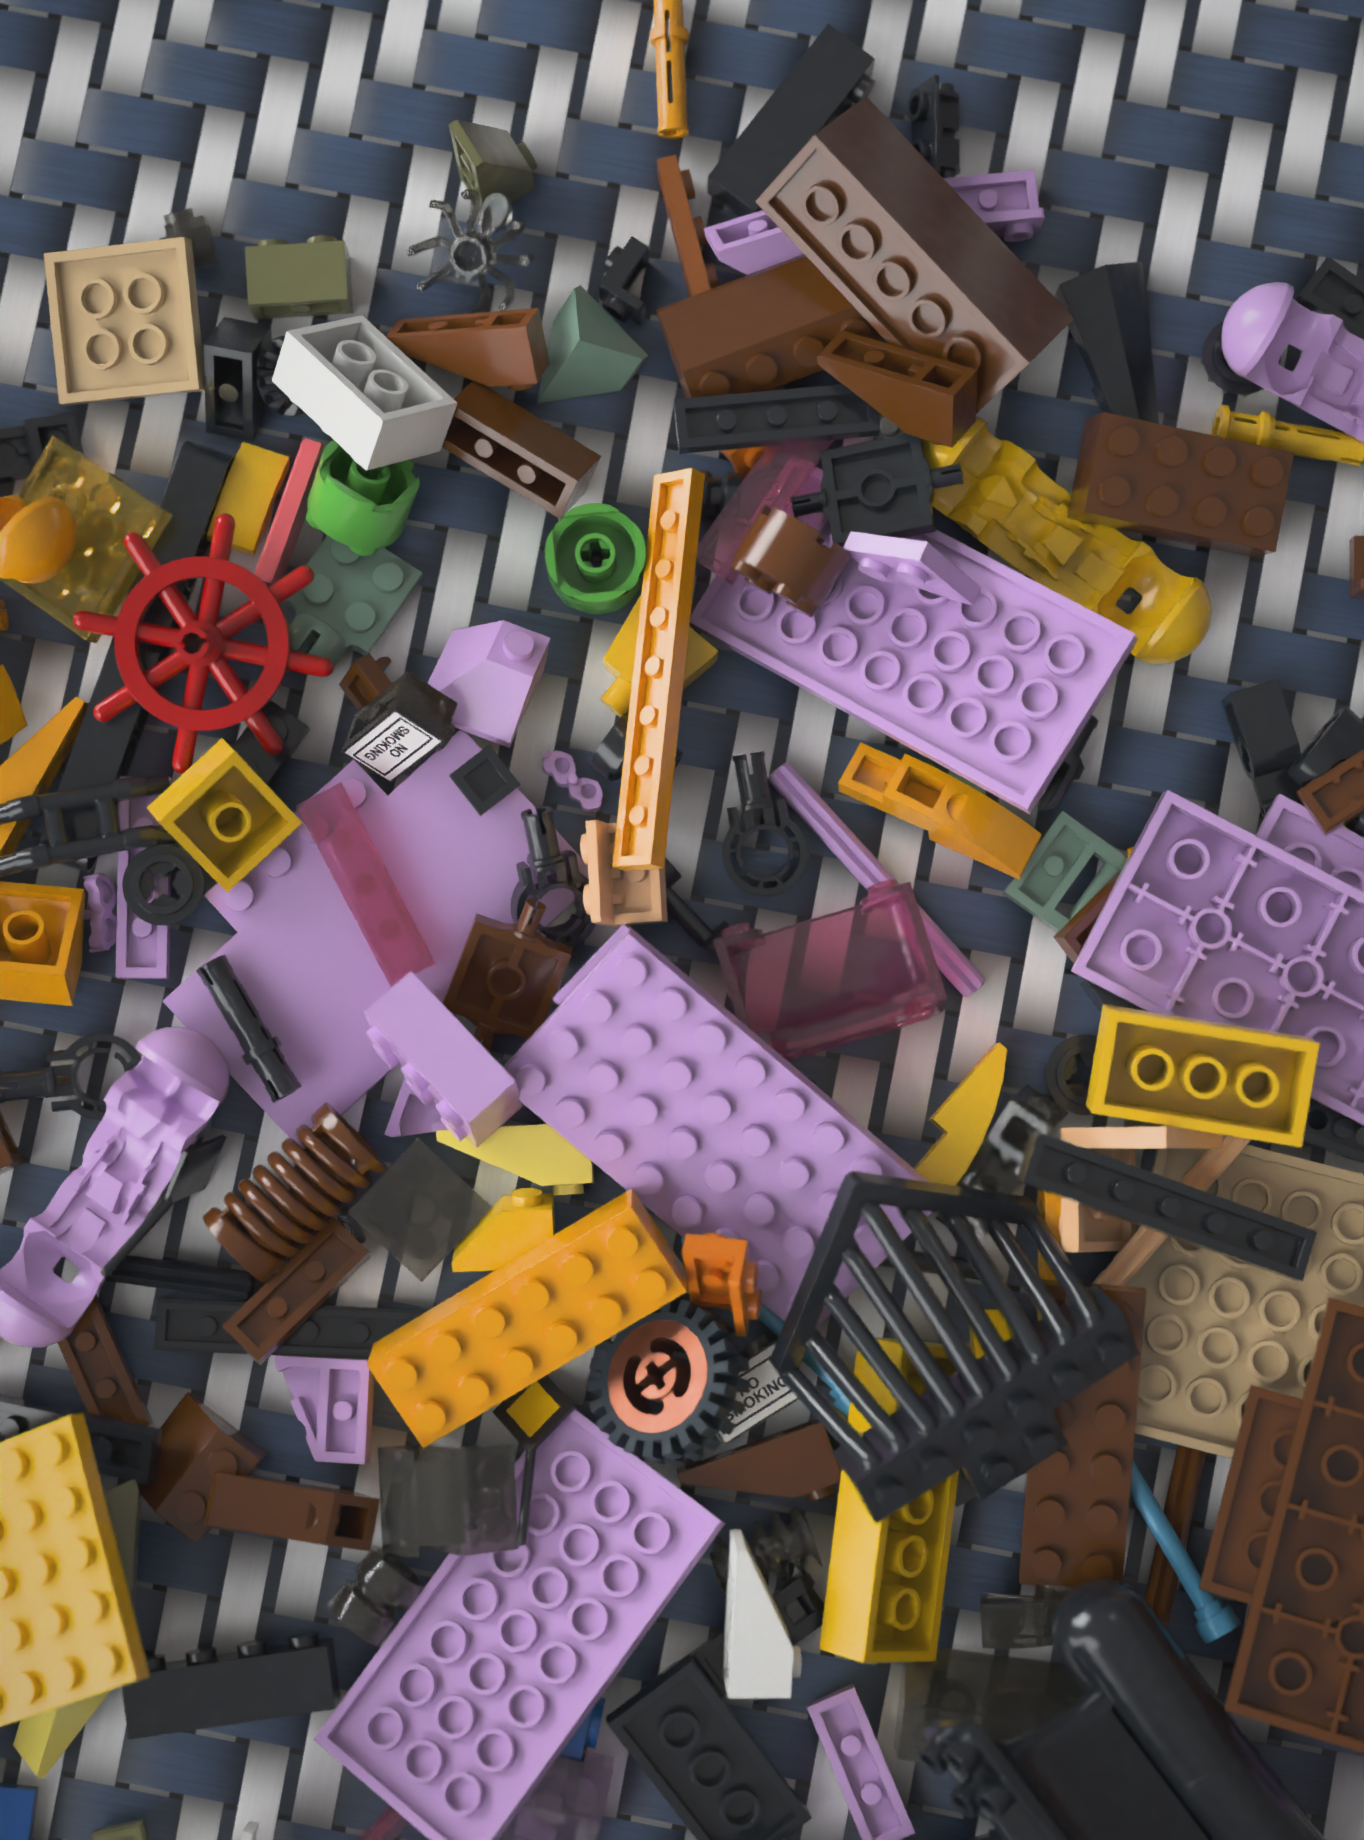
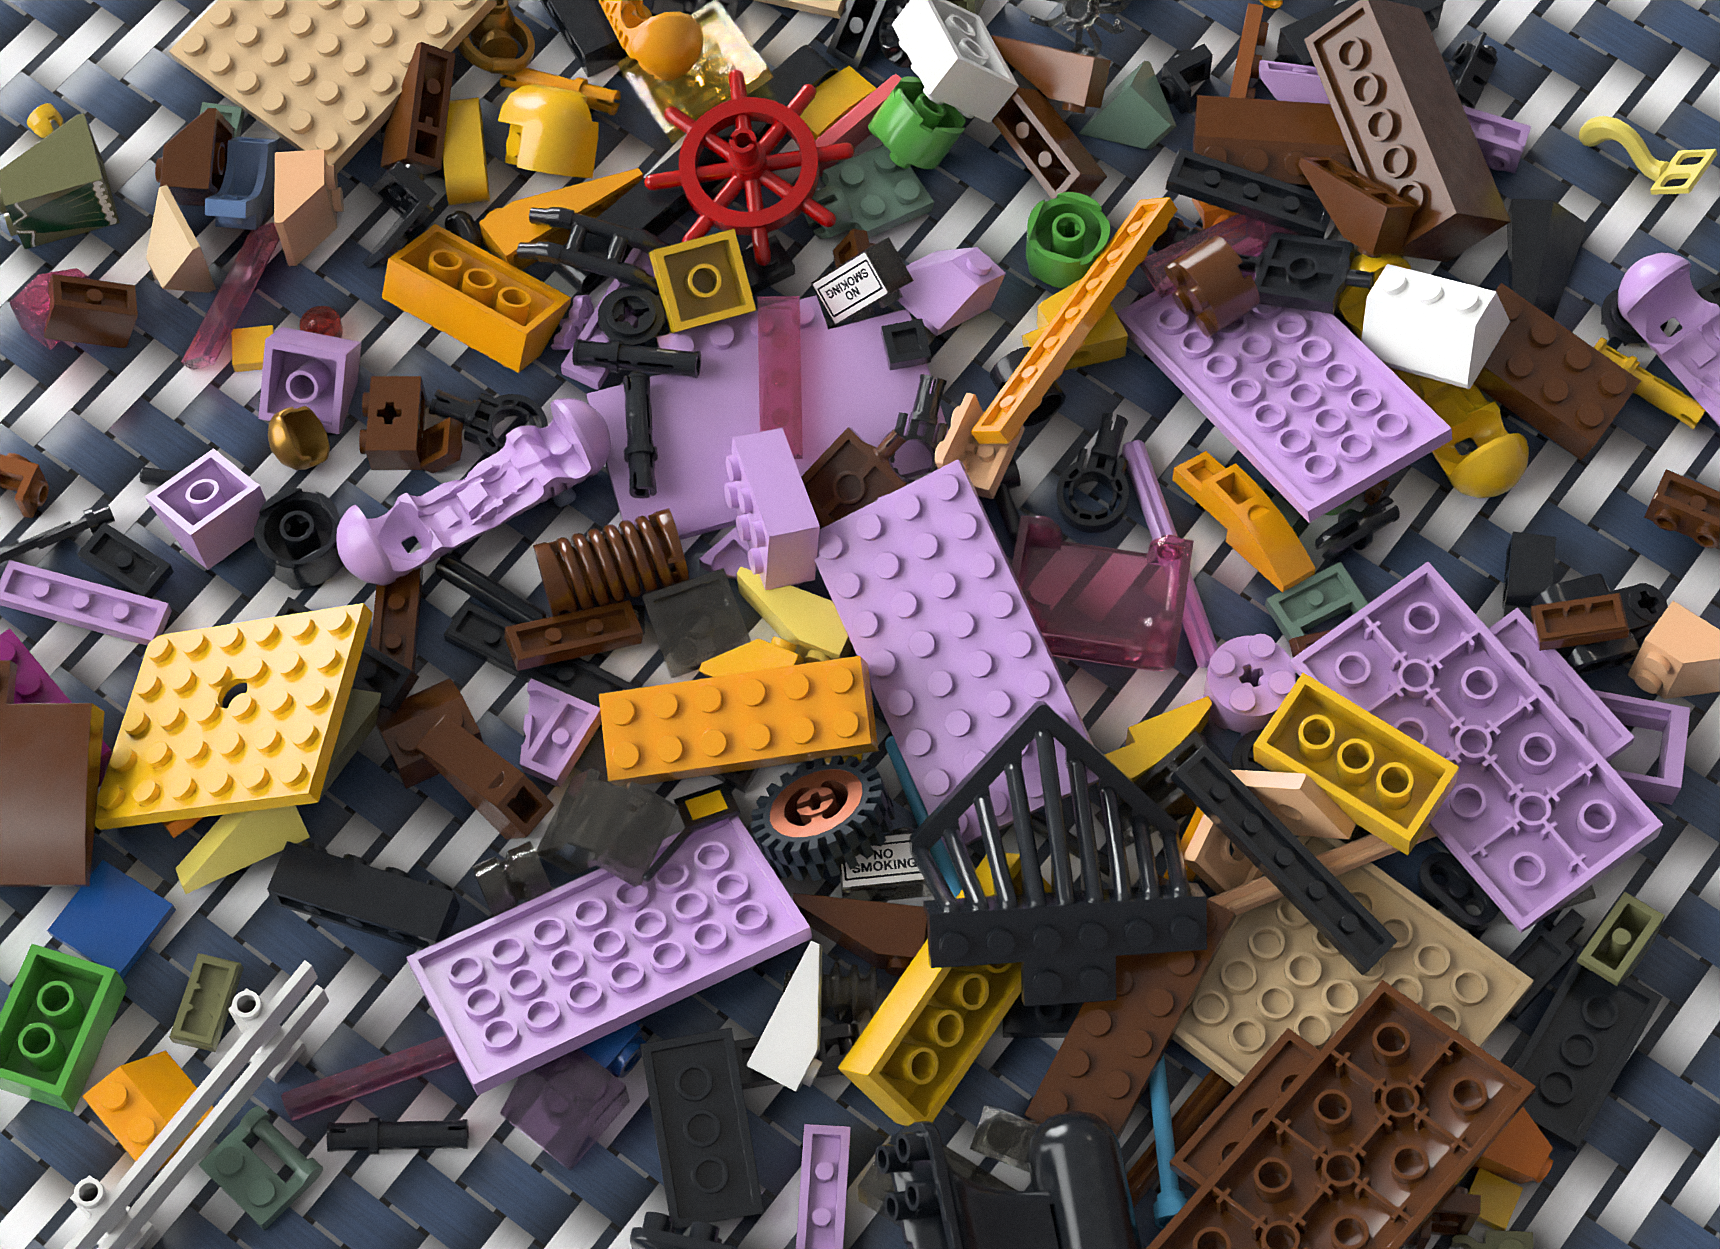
camera: 30 degrees right, 20 degrees down
black piece [101,1134,227,1277] -> none
lavender piece [542,750,603,813] -> none
orange bracket [682,1233,762,1337] -> none
lavender wing [843,531,981,605] -> none
none -> reddish brown plate [420,417,463,474]
none -> black pin [572,339,701,378]
none -> lavender brick [1203,634,1296,736]
none -> white slope [1361,264,1510,389]
none -> light yellow piece [1579,116,1717,195]

